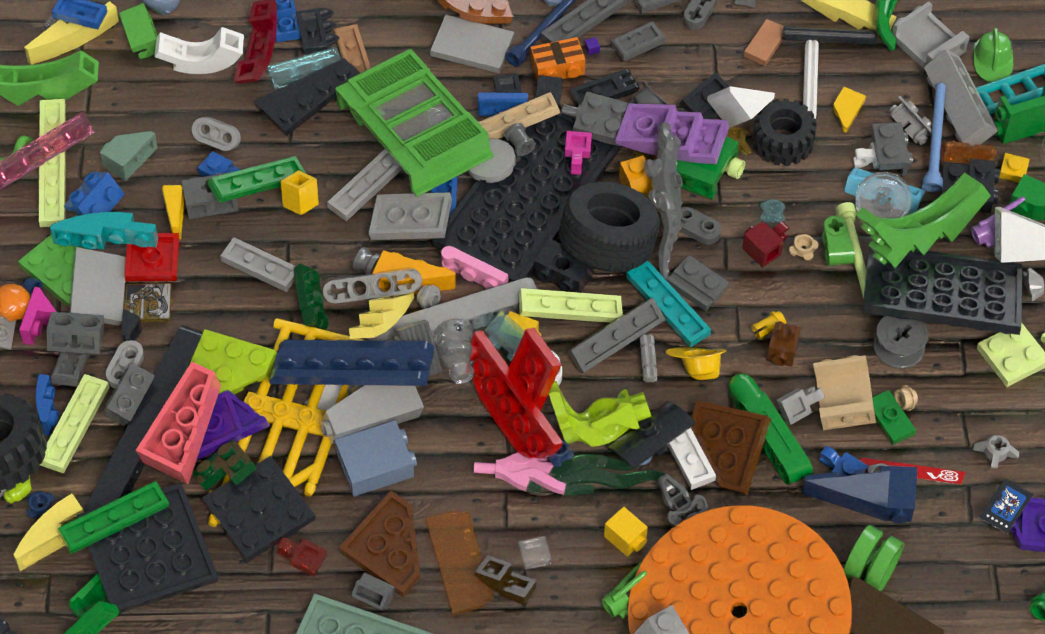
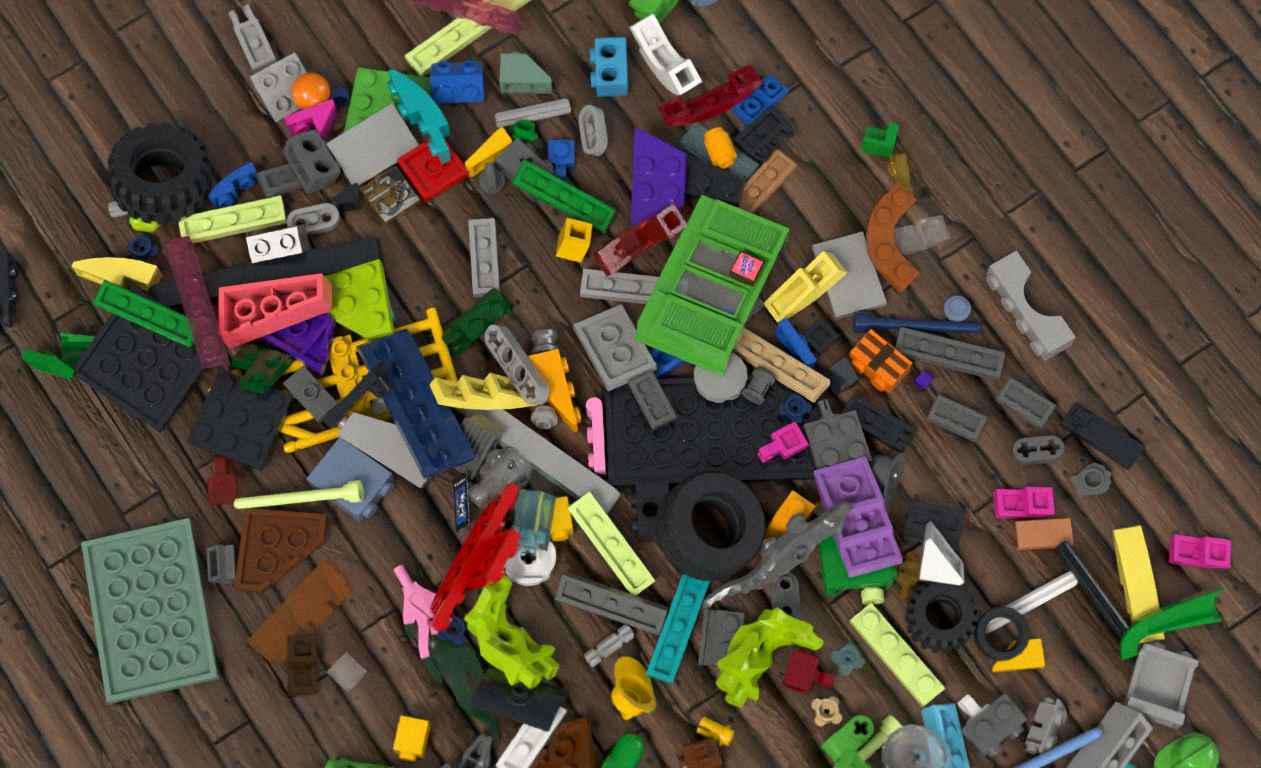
camera: 60 degrees right, 15 degrees up
none -> clear pink plate [163,236,229,369]
none -> yellowish green piece [234,480,364,509]
none -> dark grey plate [283,366,338,423]
none -> black hinge [323,361,393,428]
none -> black sticker [453,471,469,532]
none -> dark grey plate [479,162,505,194]
none -> light grey axle [495,99,571,128]
none -> green plate [509,120,538,143]
none -> dark azure brick [590,37,628,97]
none -> clear red arch [592,203,687,277]
none -> dark grey plate [628,370,677,431]
none -> dark purple wing [631,128,687,230]
none -> light orange brick [704,127,737,168]
none -> lime hips [715,607,824,708]
none -> tile [728,251,765,287]
none -> light yellow slope [763,251,848,322]
none -> dark blue plate [779,393,812,425]
none -> yellowish green plate [849,603,945,707]
none -> black tyre [973,606,1030,662]
none -> dark pink slope [993,487,1055,518]

